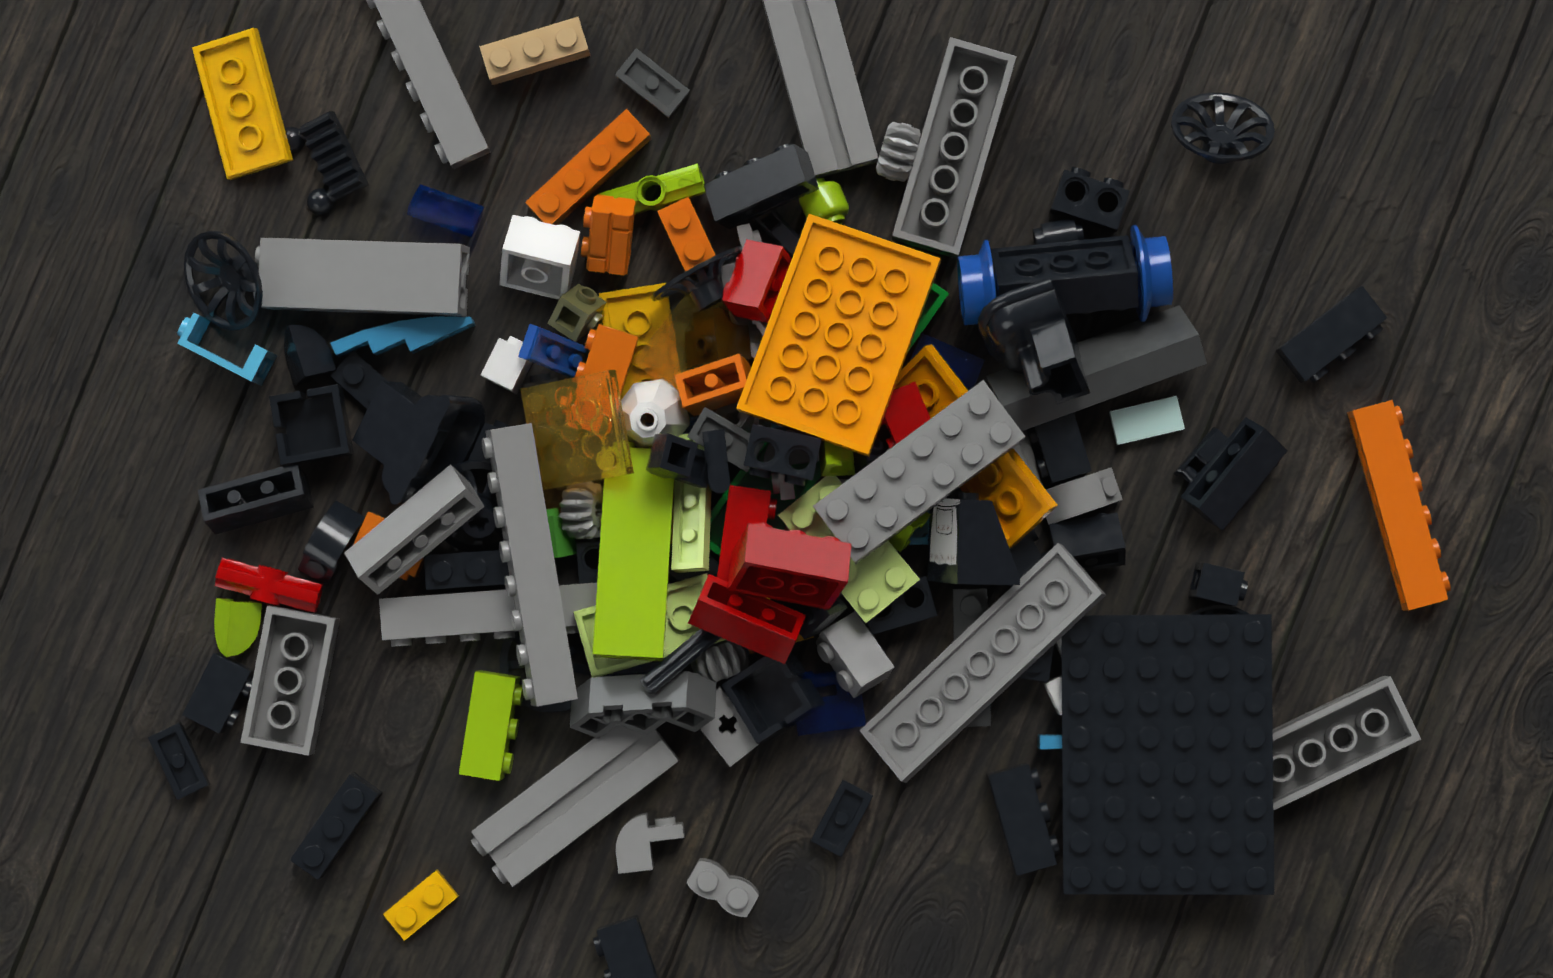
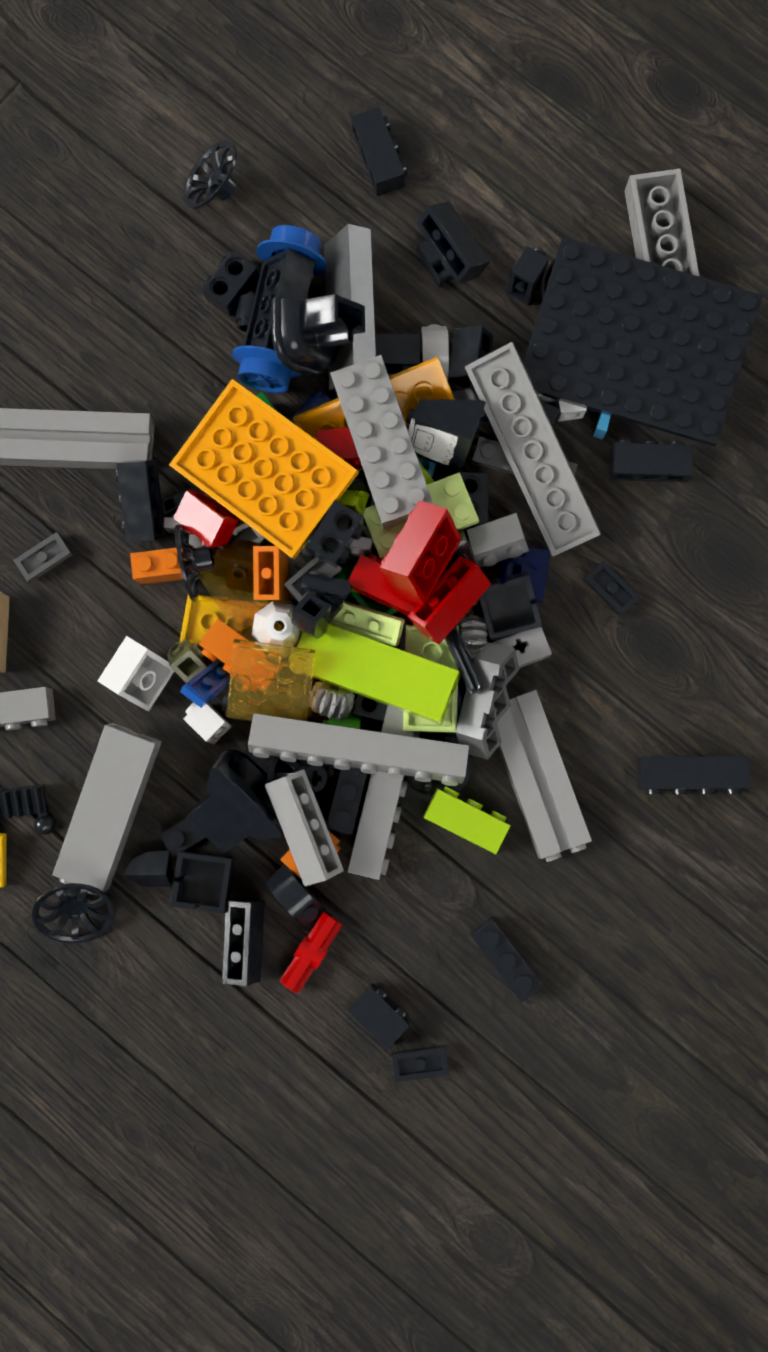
camera: 65 degrees left, 5 degrees down
medium azure panel [177,312,277,386] -> none
lime brick [214,598,262,657] -> none
light grey brick [240,606,340,756] -> none
dark azure slope [330,316,476,357] -> none
yellow plate [383,869,459,941] -> none
clear blue plate [407,184,484,237] -> none
orange brick [525,109,651,225] -> none
orange brick [581,194,636,276] -> none
lime piece [599,163,706,215] -> none
light grey brick [616,812,685,874] -> none
light grey brick [687,858,759,917] -> none
lime head [799,178,849,225] -> none
light grey gear [876,122,921,182] -> none
light grey brick [891,37,1017,259] -> none
light aqua tile [1109,396,1185,445] -> none
orange brick [1347,400,1451,611] -> none

